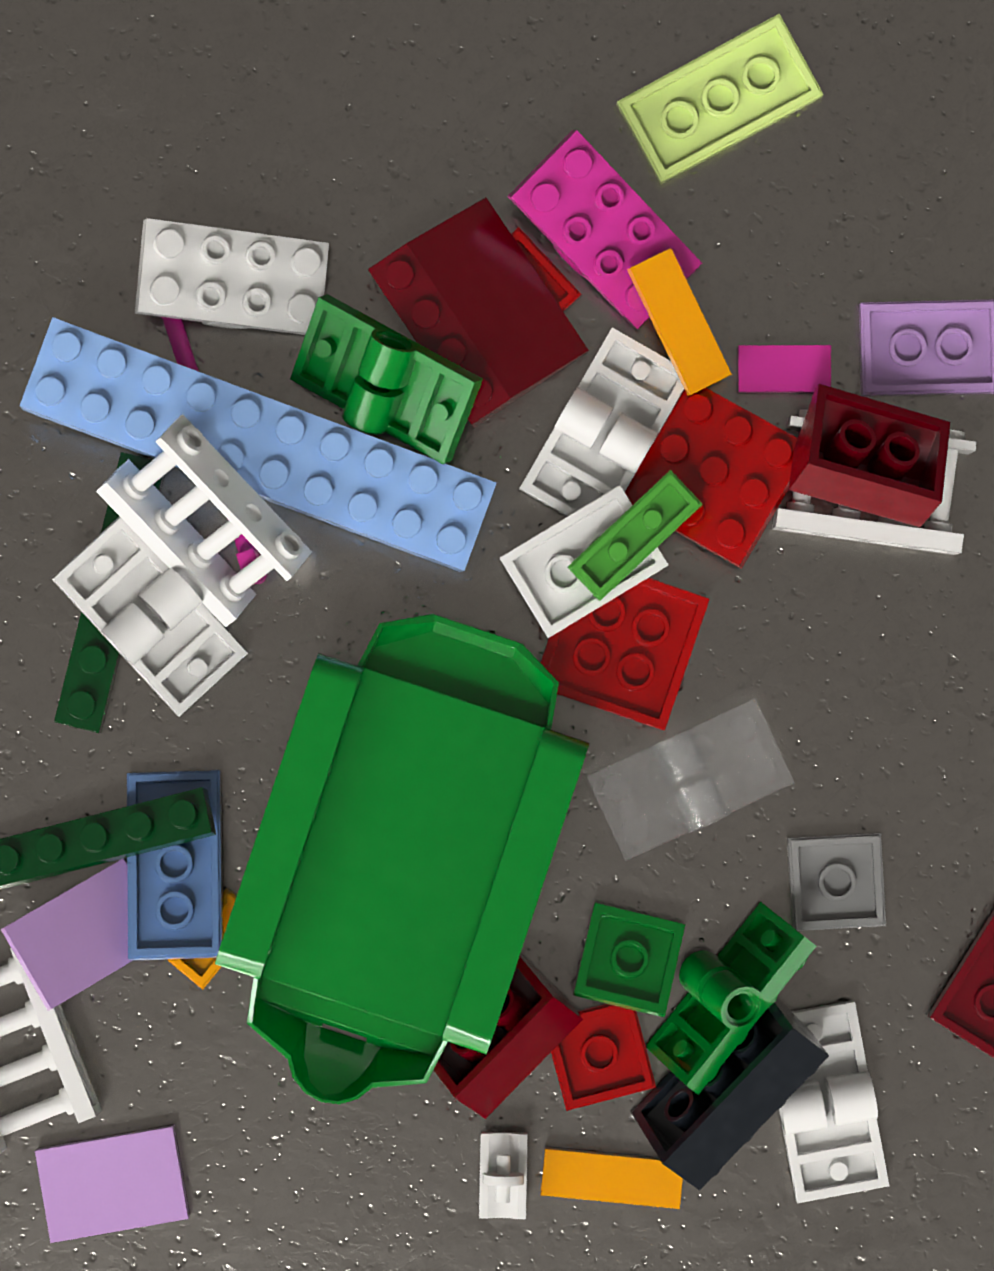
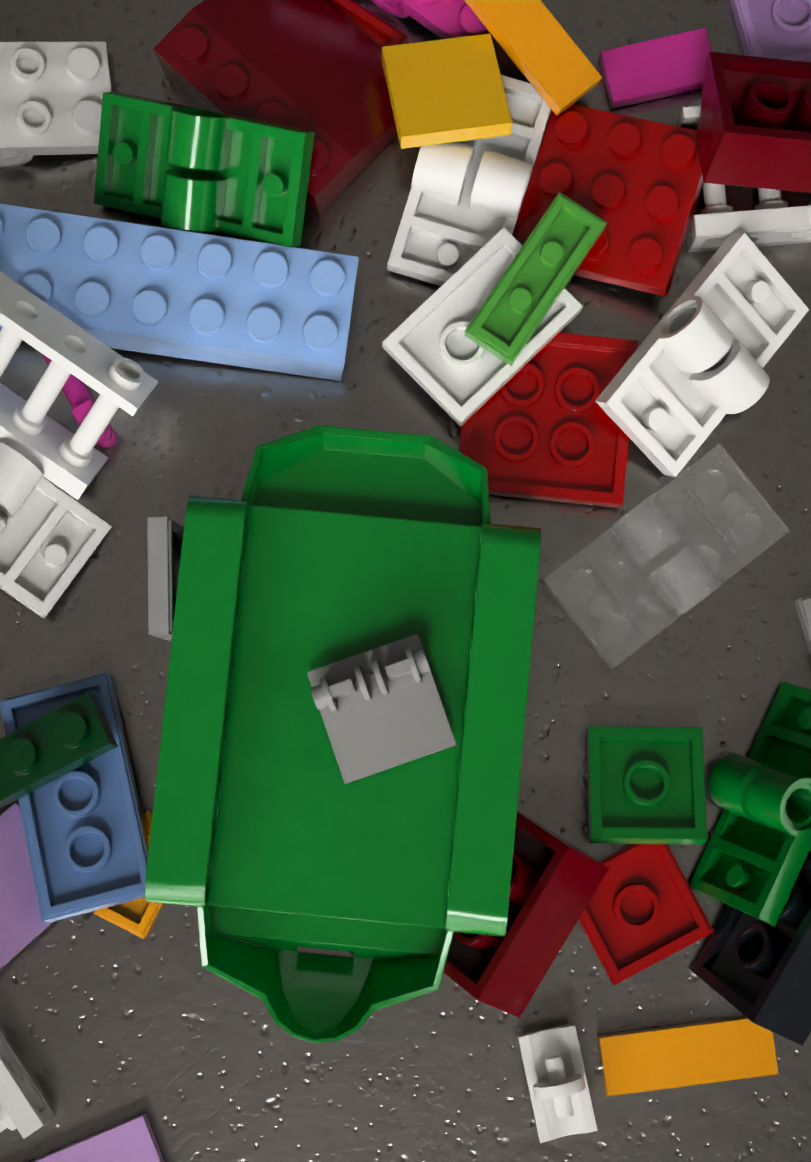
camera: 15 degrees left, 5 degrees down
none -> light grey tile [147,516,184,642]
none -> light grey hinge [307,634,456,784]
none -> yellow tile [382,33,512,149]
none -> white plate [595,232,809,477]

